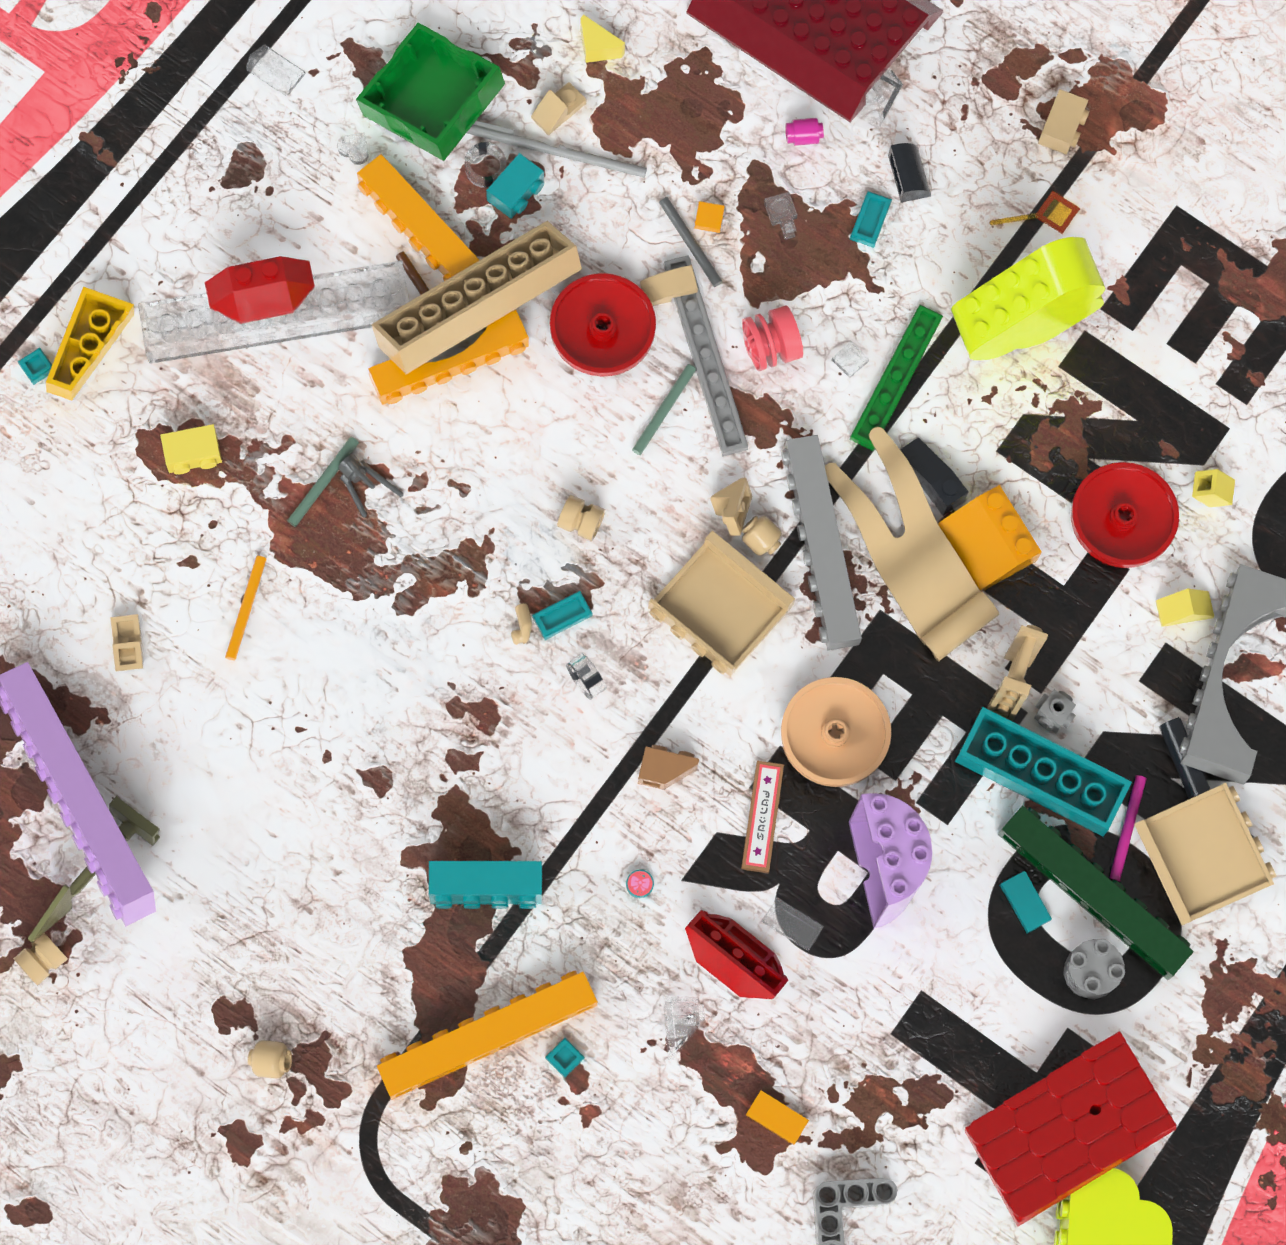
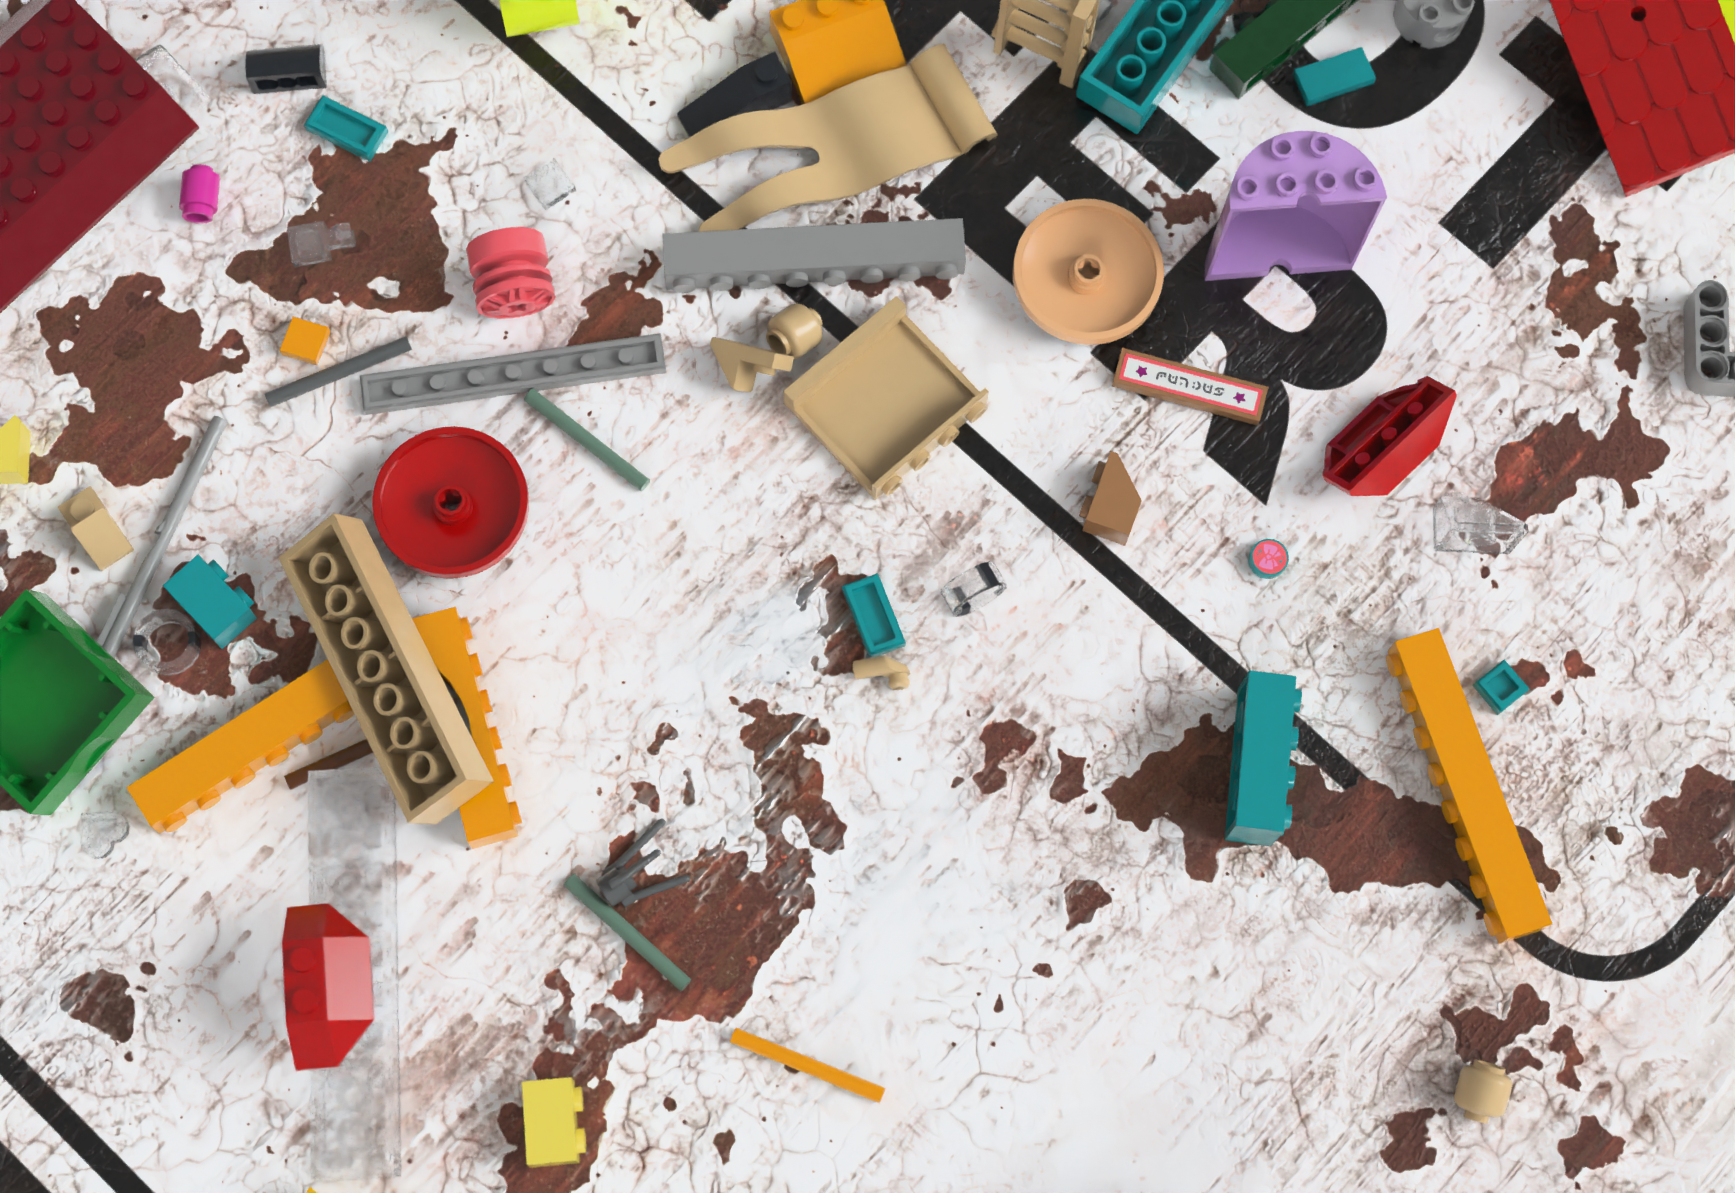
camera: 80 degrees left, 0 degrees up
tan wheel [557,495,606,541] -> none
tan slope [640,265,698,306] -> none
light orange tile [746,1090,809,1145] -> none
clear tile [761,897,824,952] -> none
green tile [849,305,943,451] -> none

